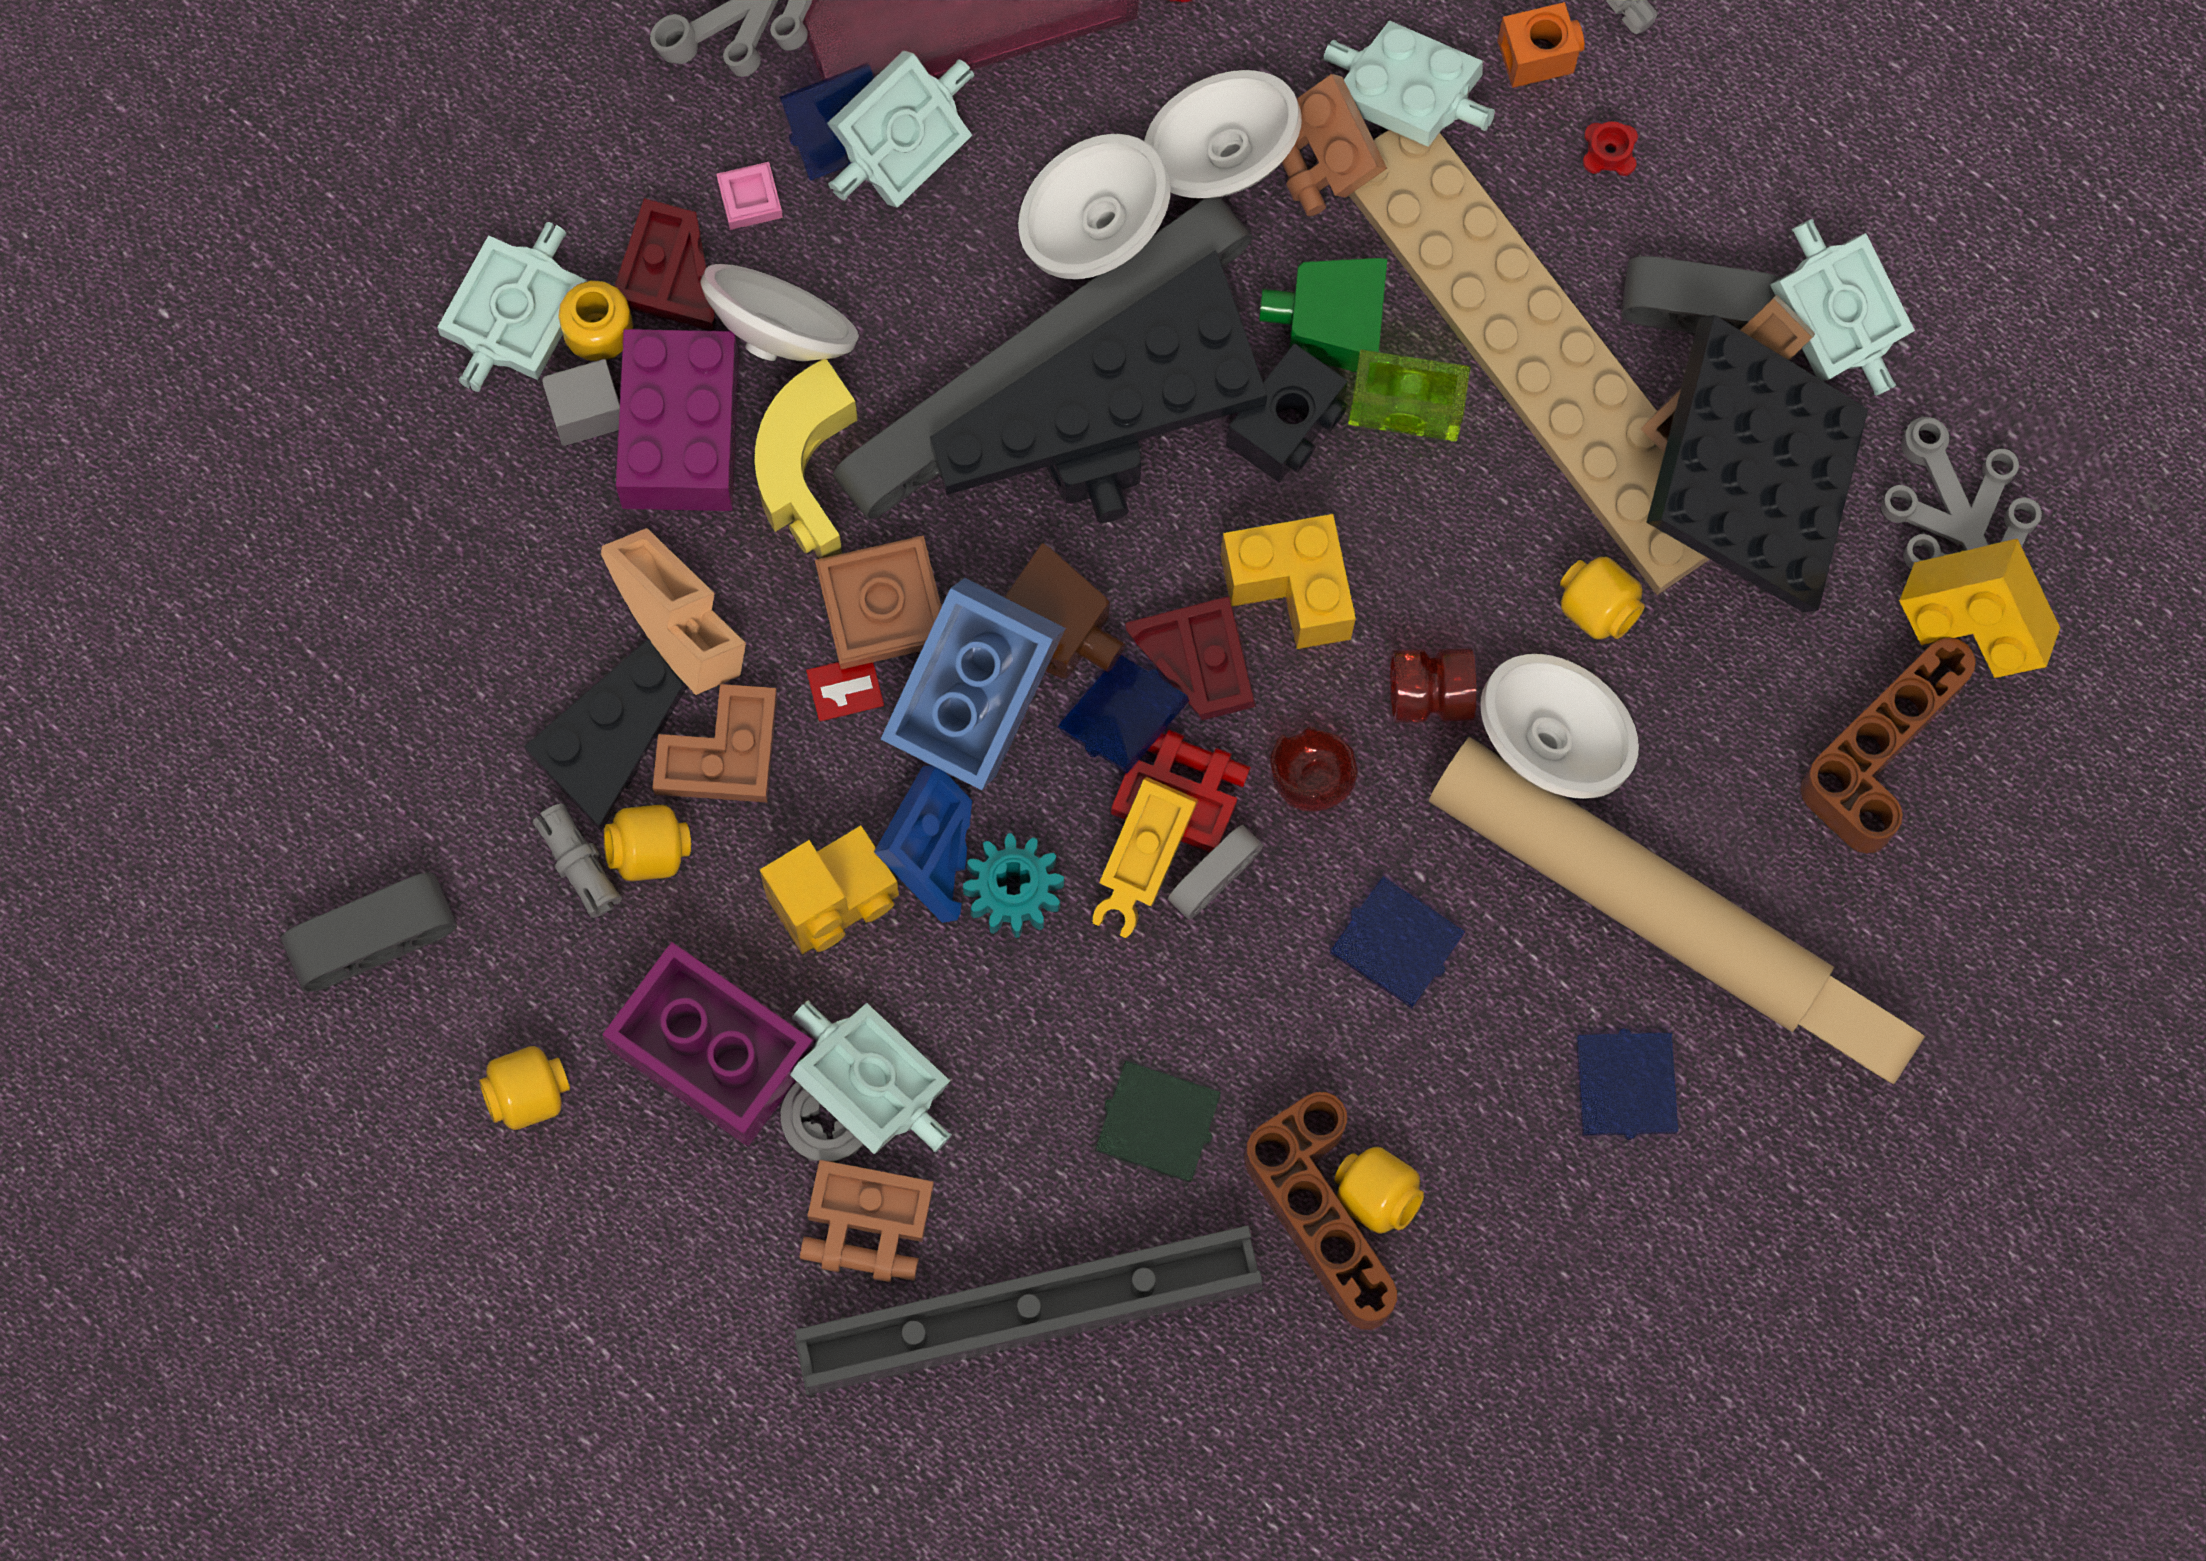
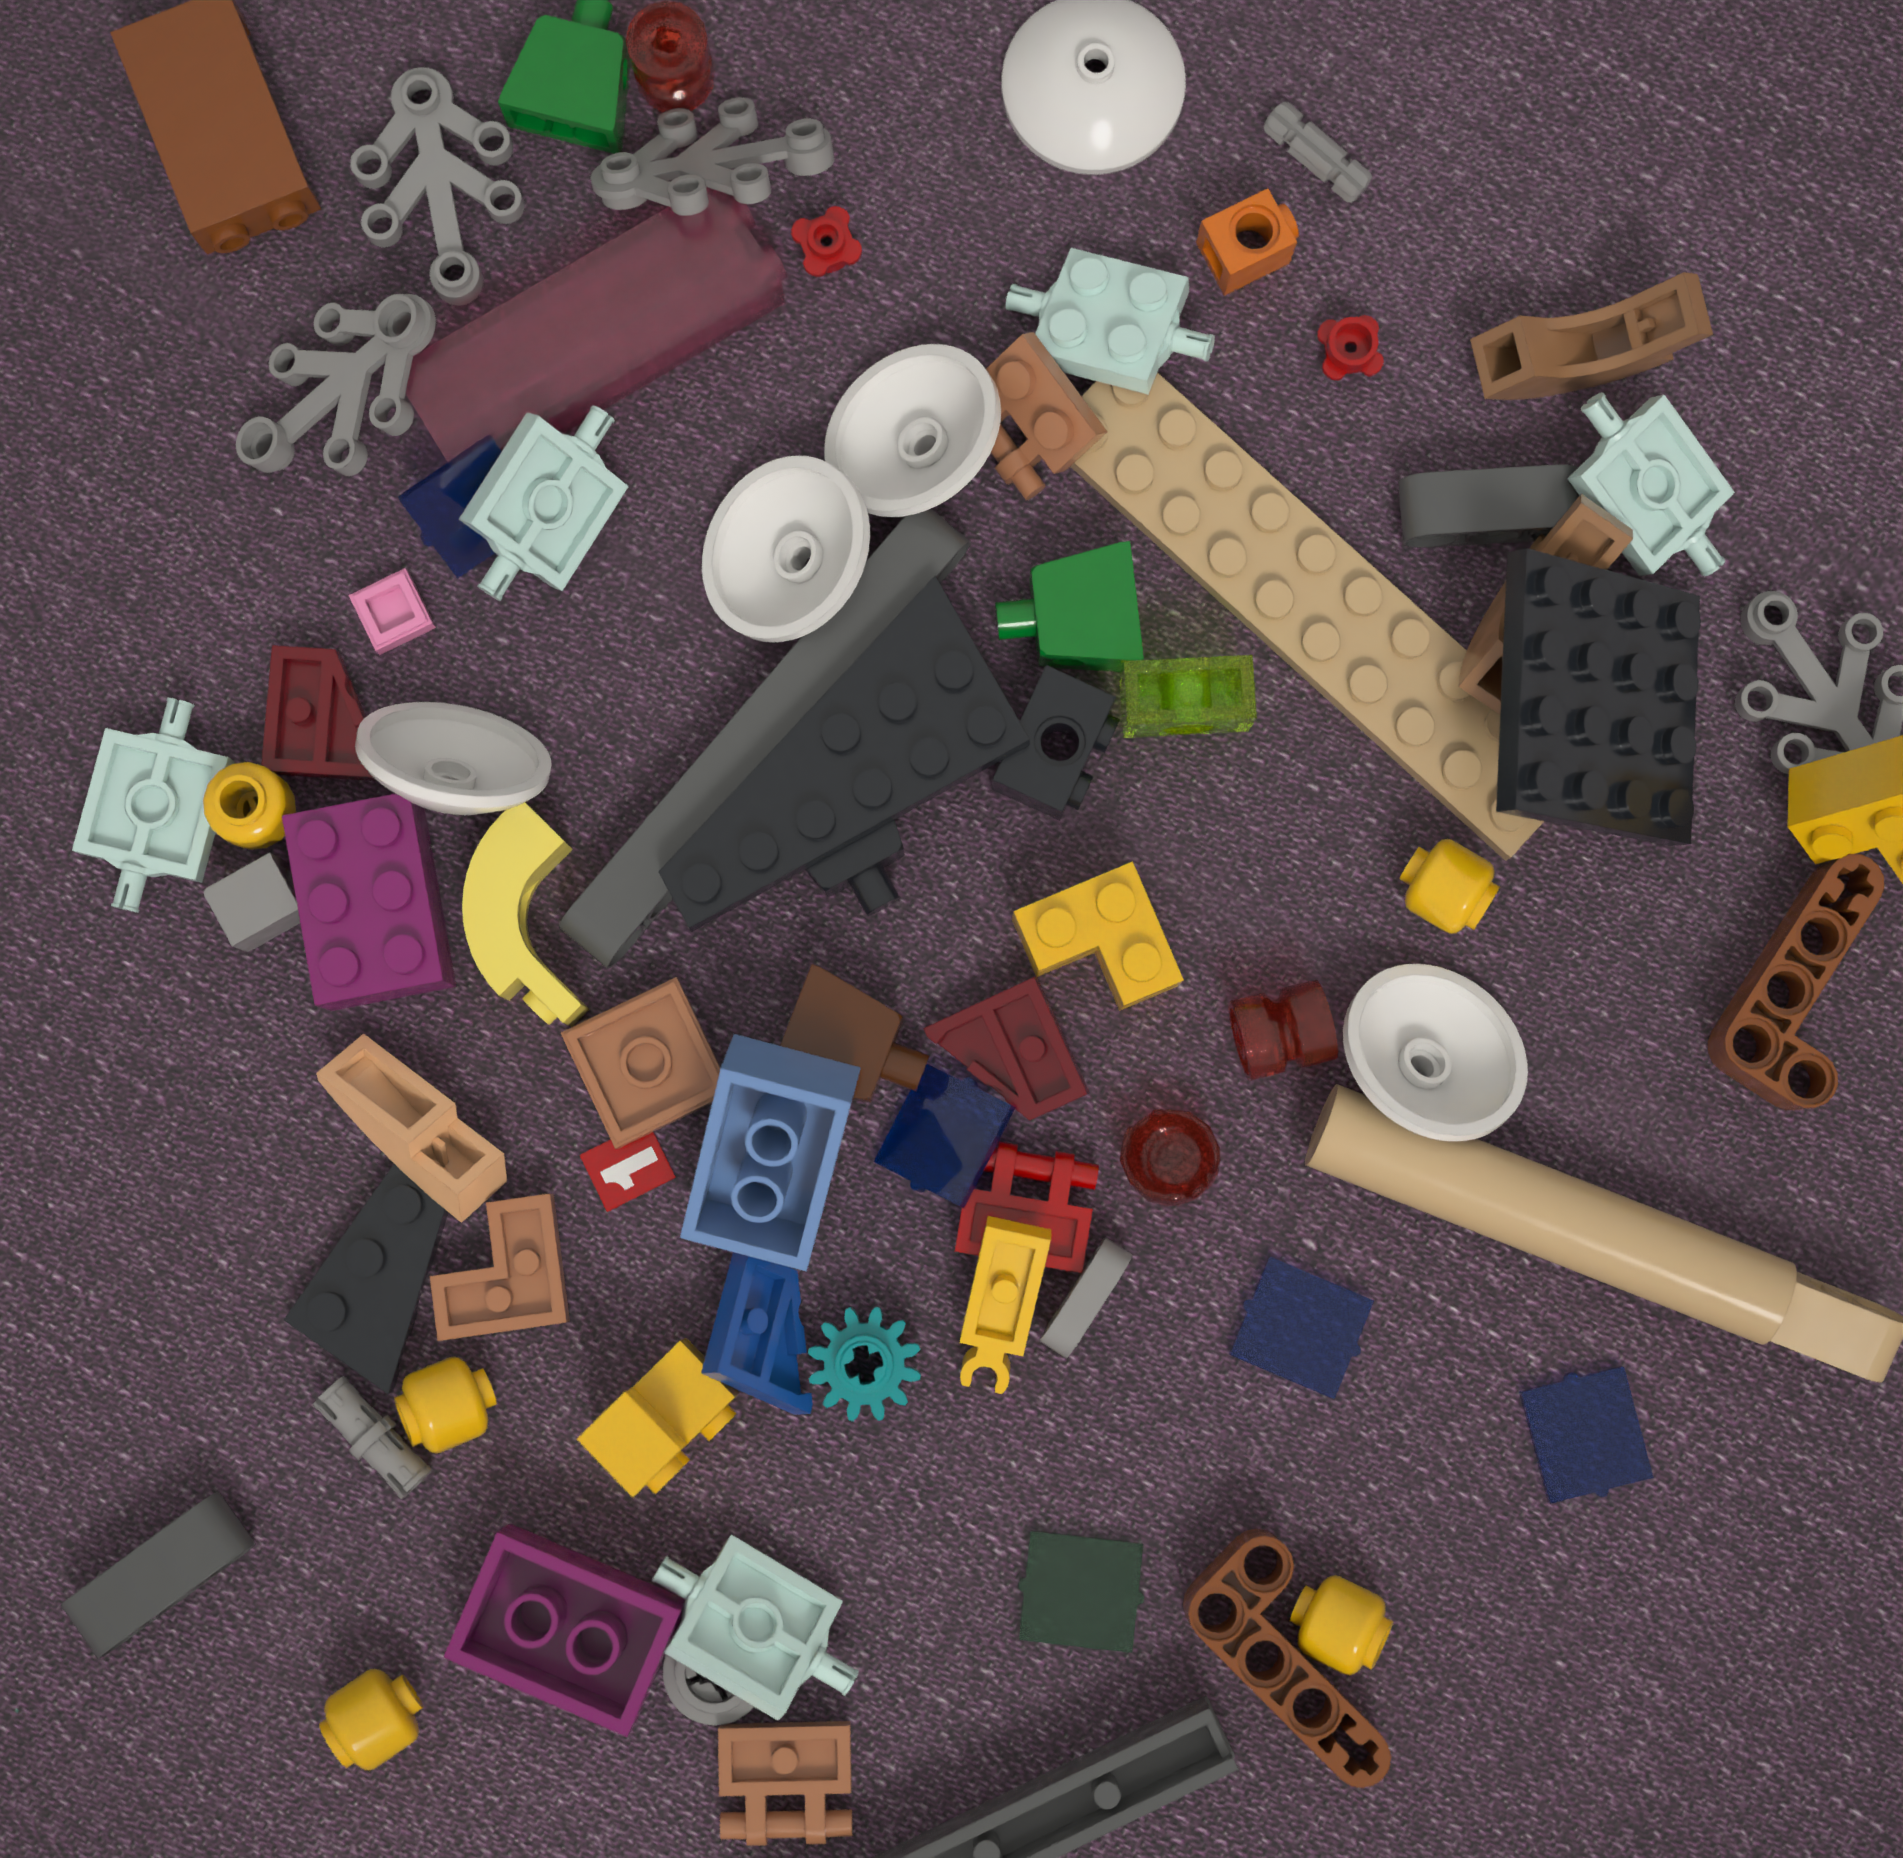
camera: 10 degrees left, 10 degrees up
none -> medium nougat arch [1470,272,1713,400]

